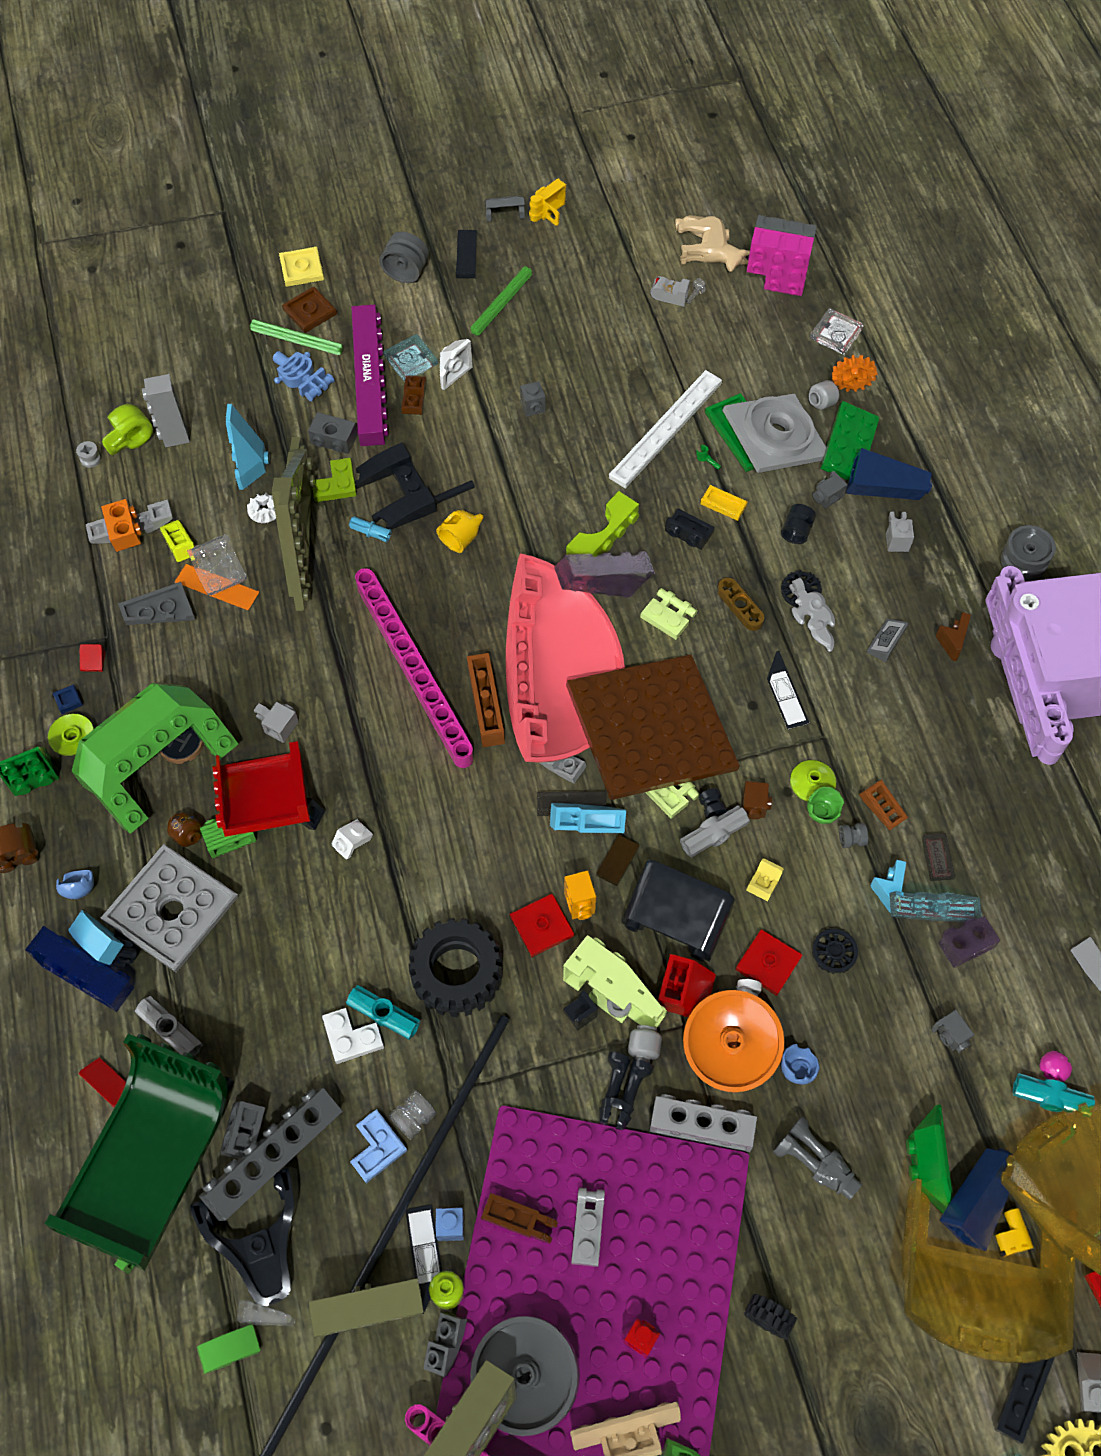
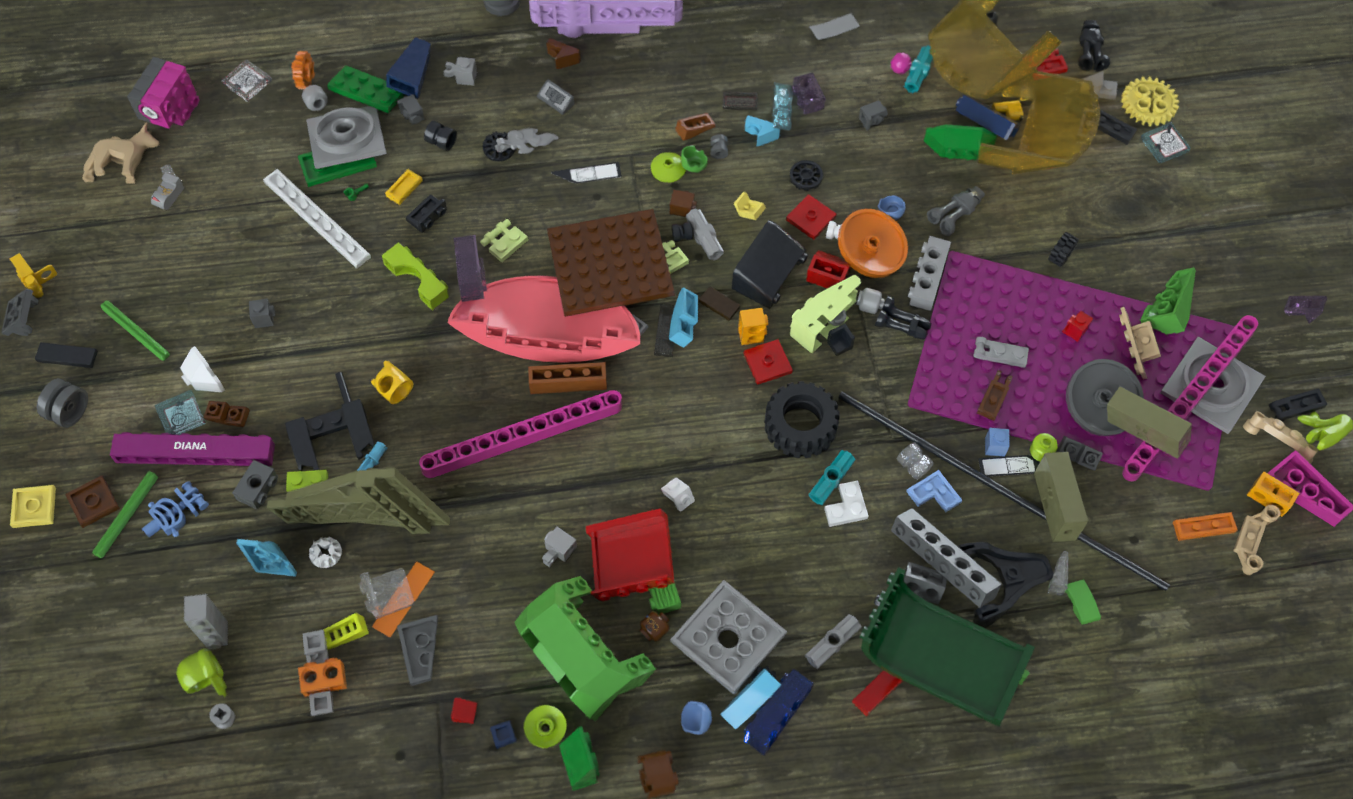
camera: 85 degrees left, 0 degrees up
pearl gold beam [717,578,764,631] -> none

